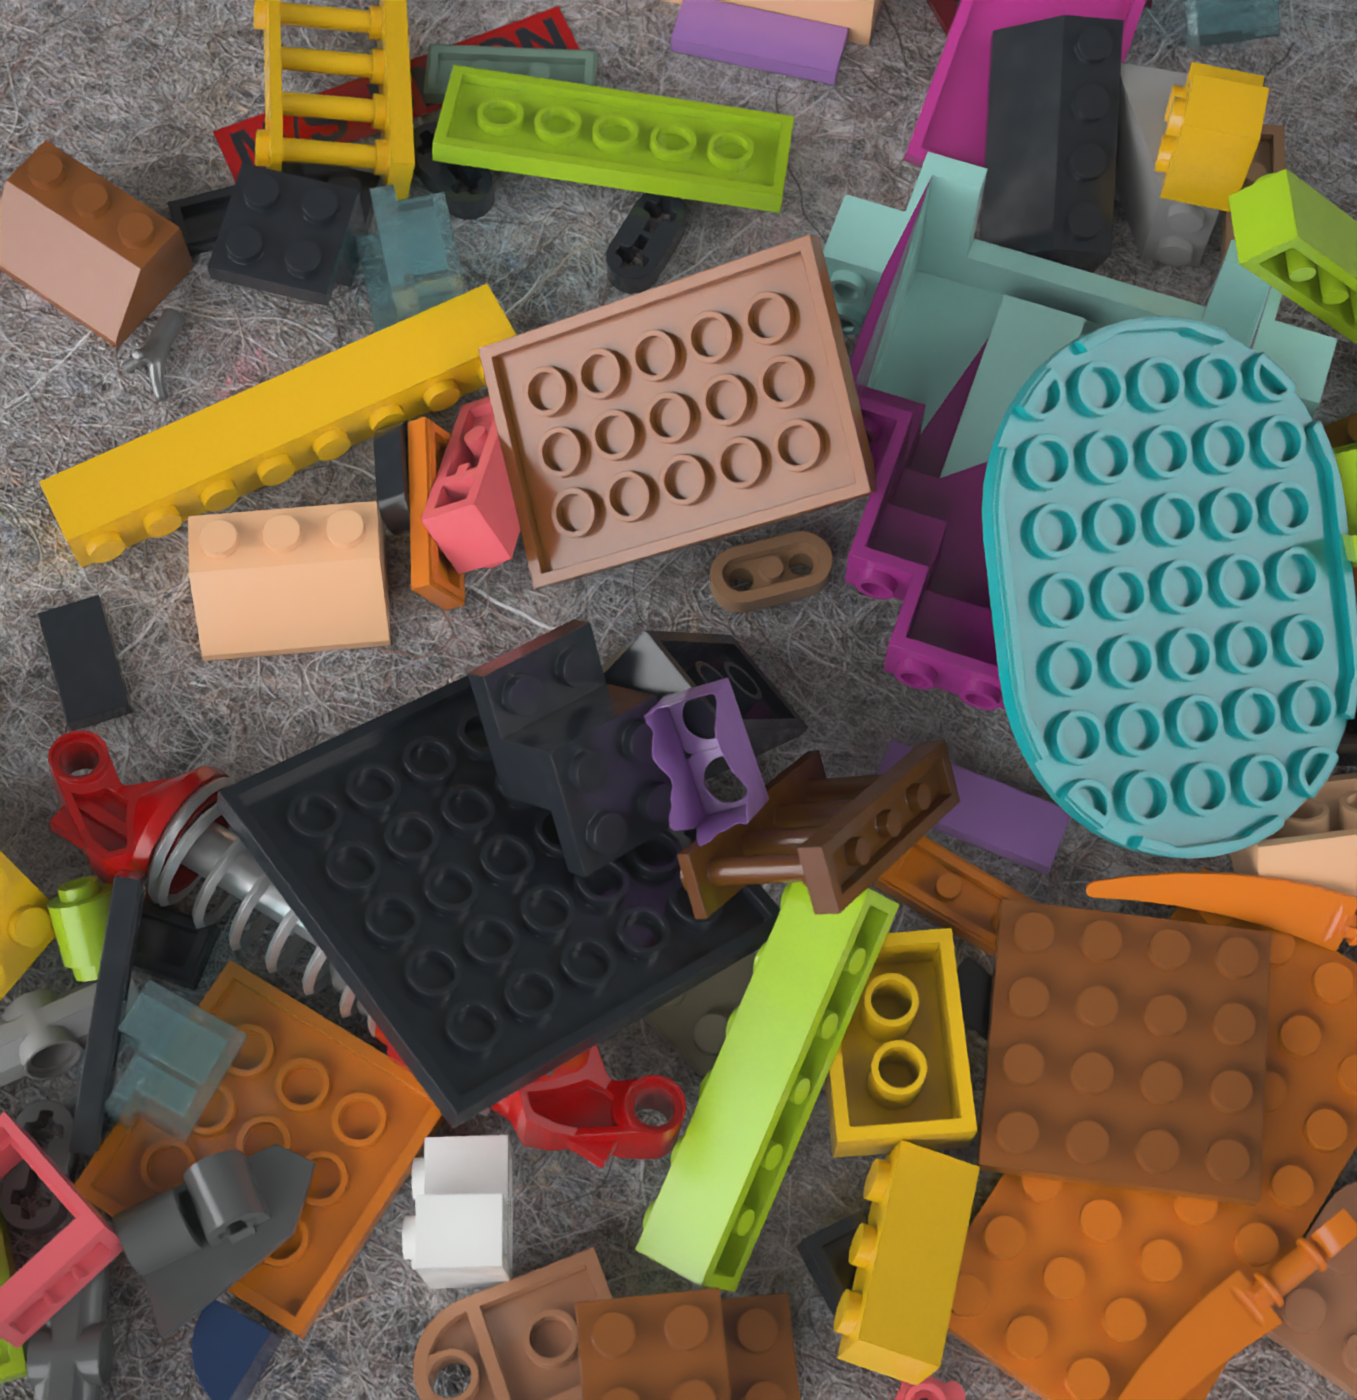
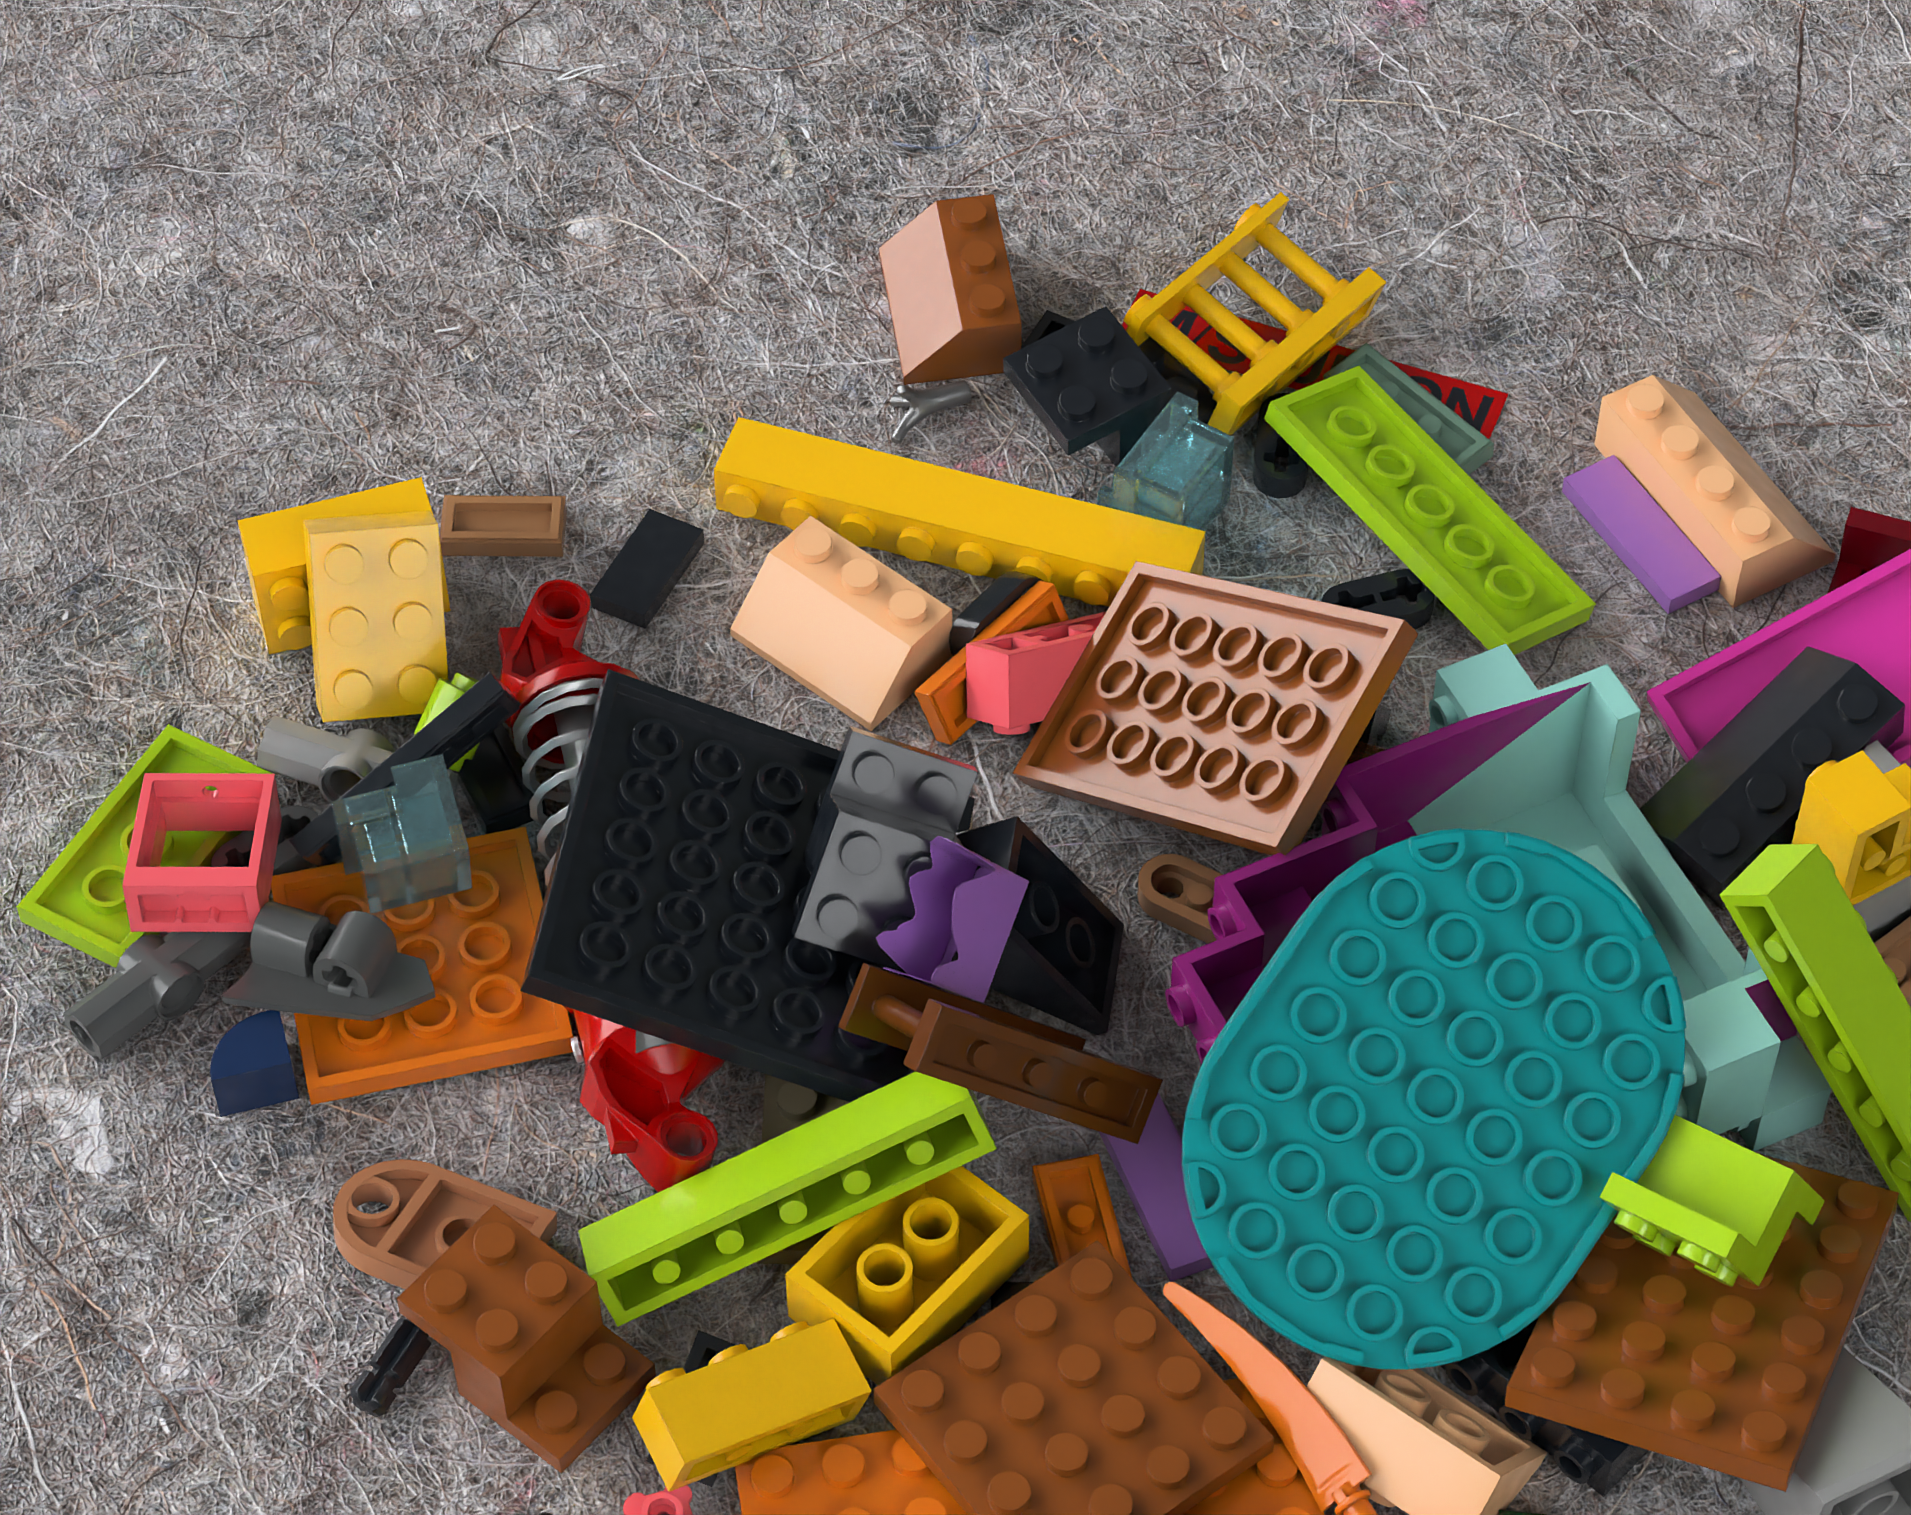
camera: 45 degrees right, 15 degrees down
white brick [402,1135,513,1289] -> none

